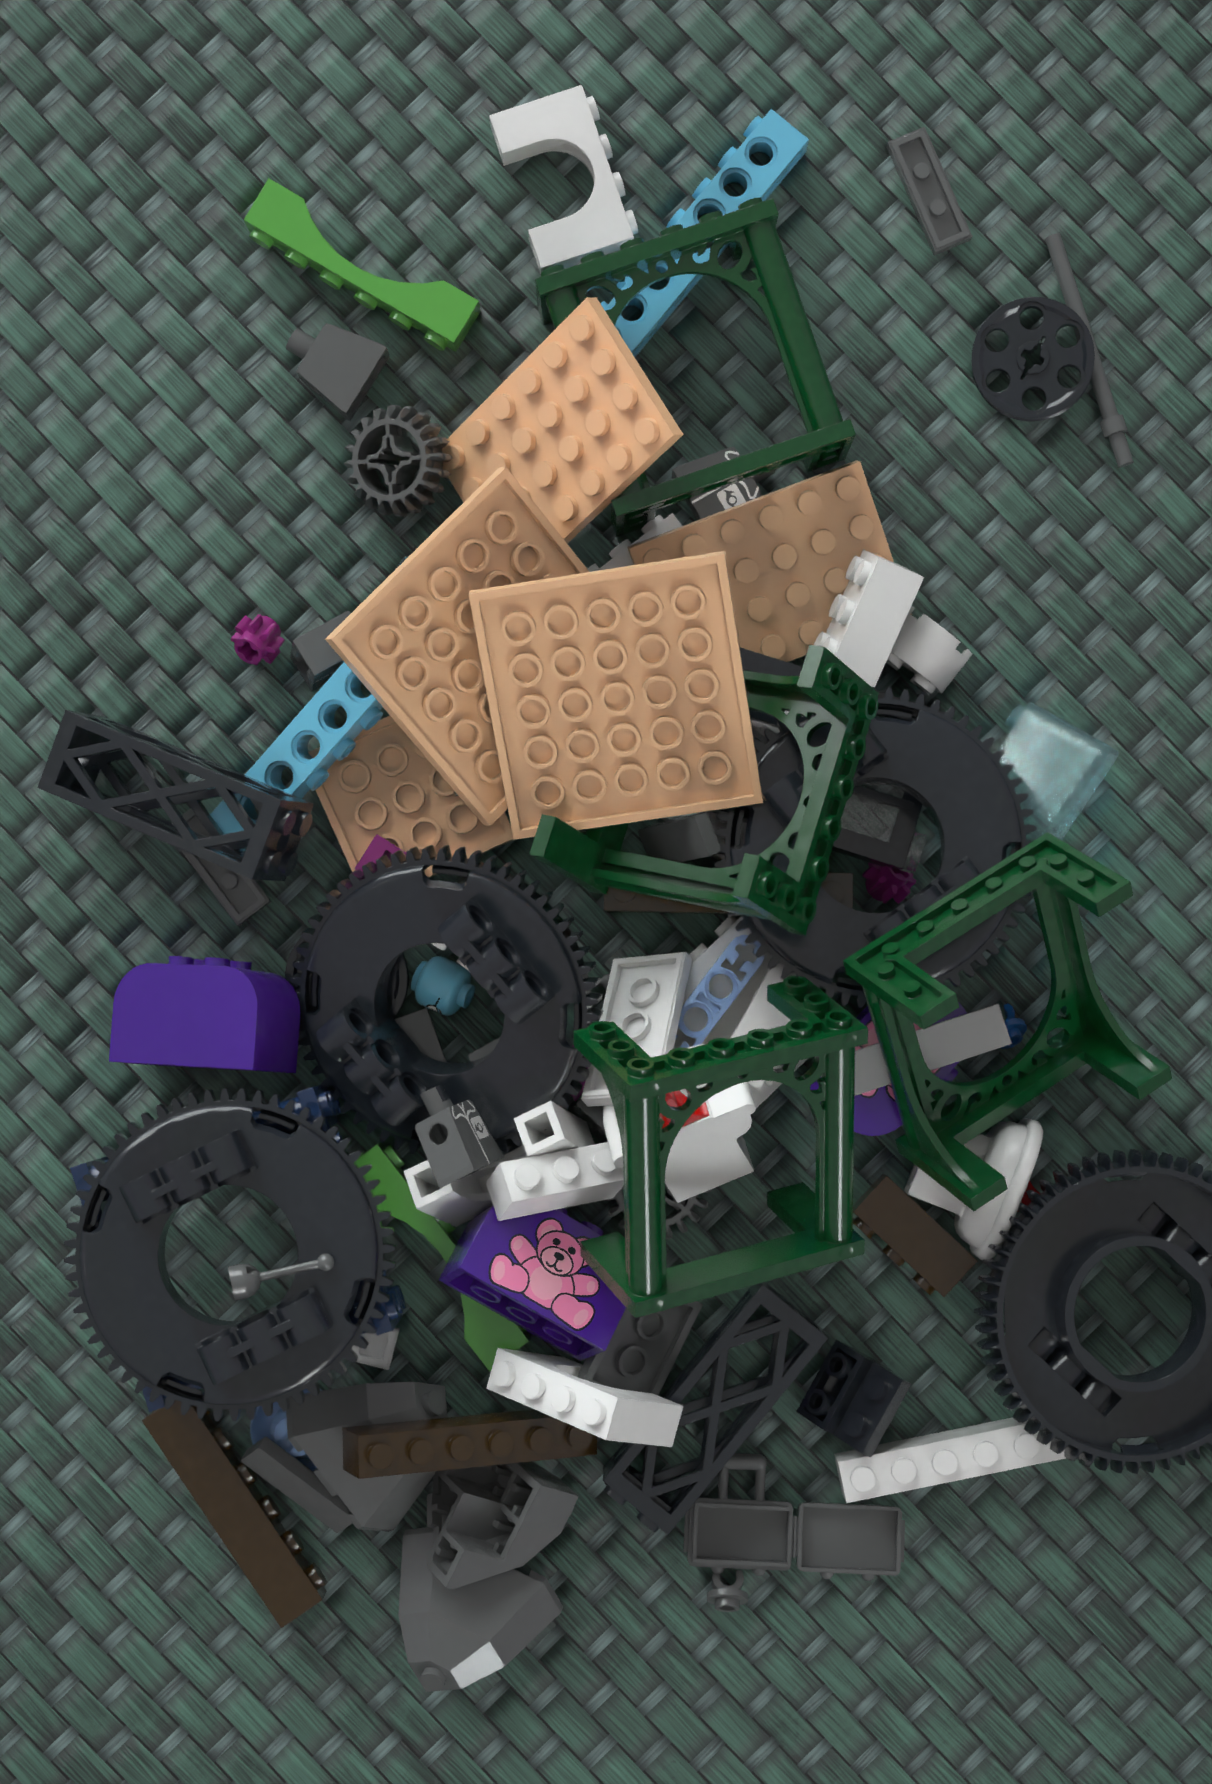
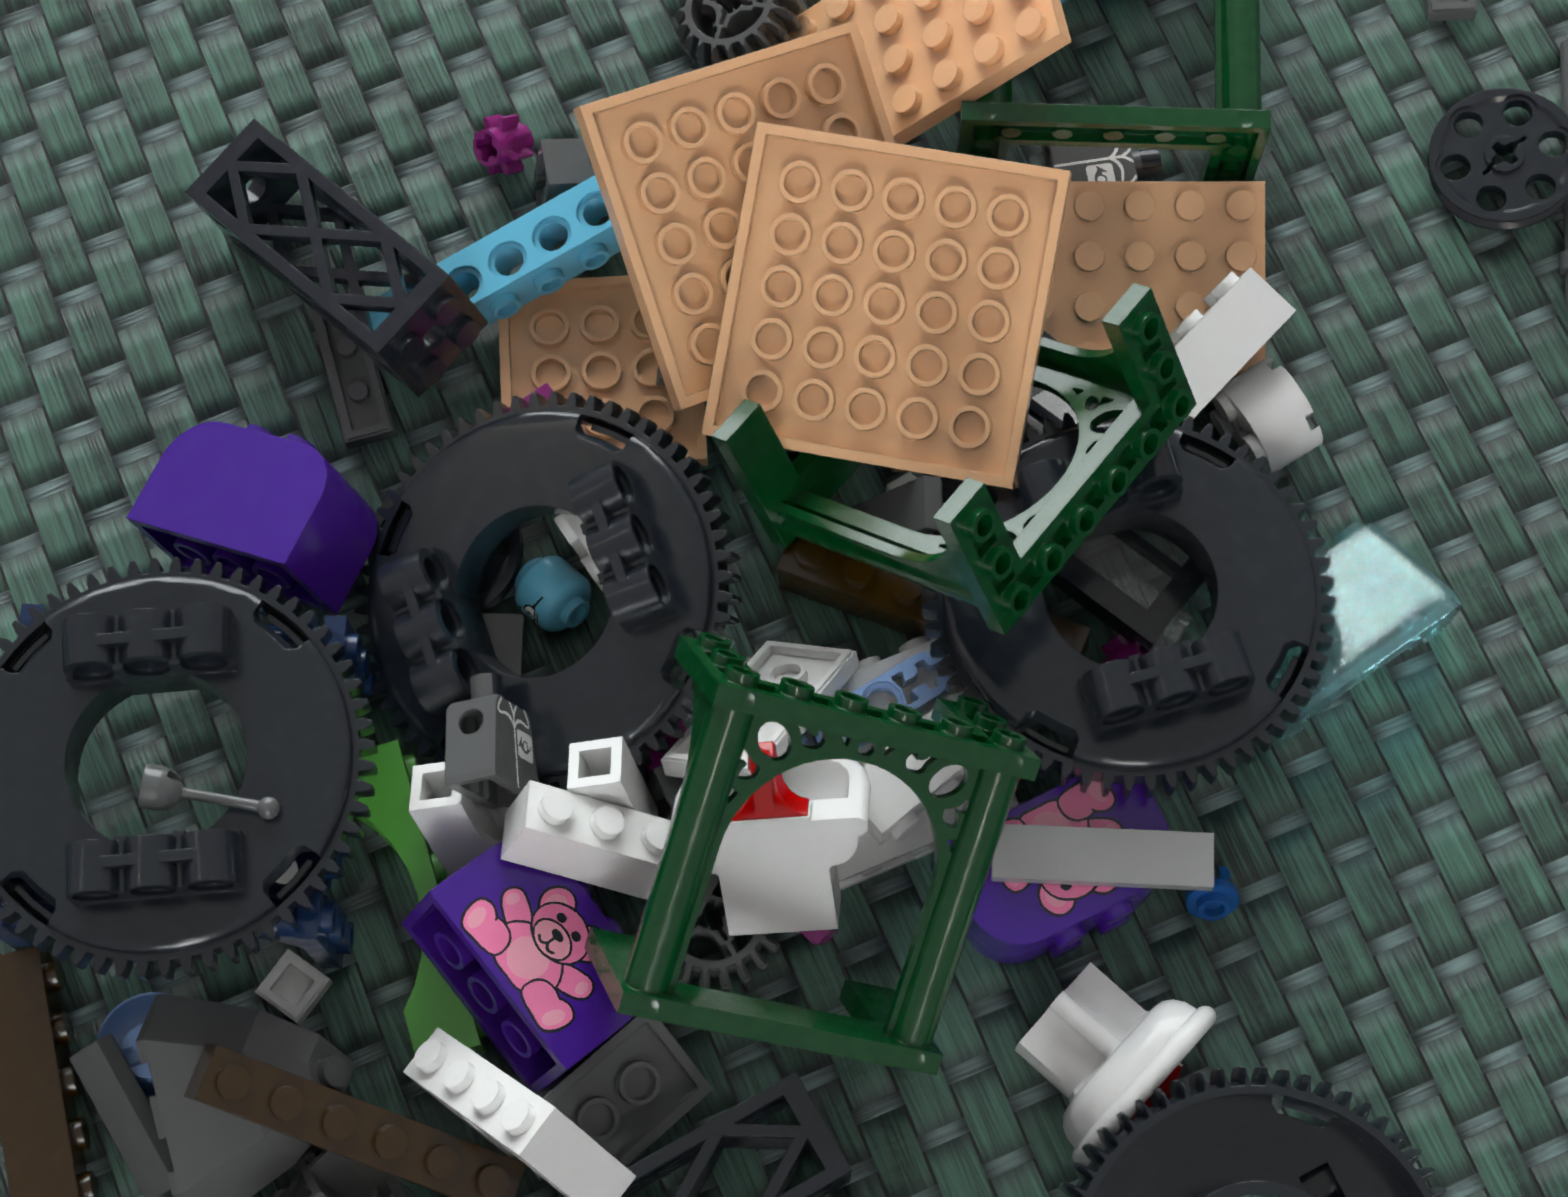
camera: 20 degrees right, 15 degrees down
dark green arch [843,832,1172,1211] -> none
dark brown brick [853,1174,978,1297] -> none

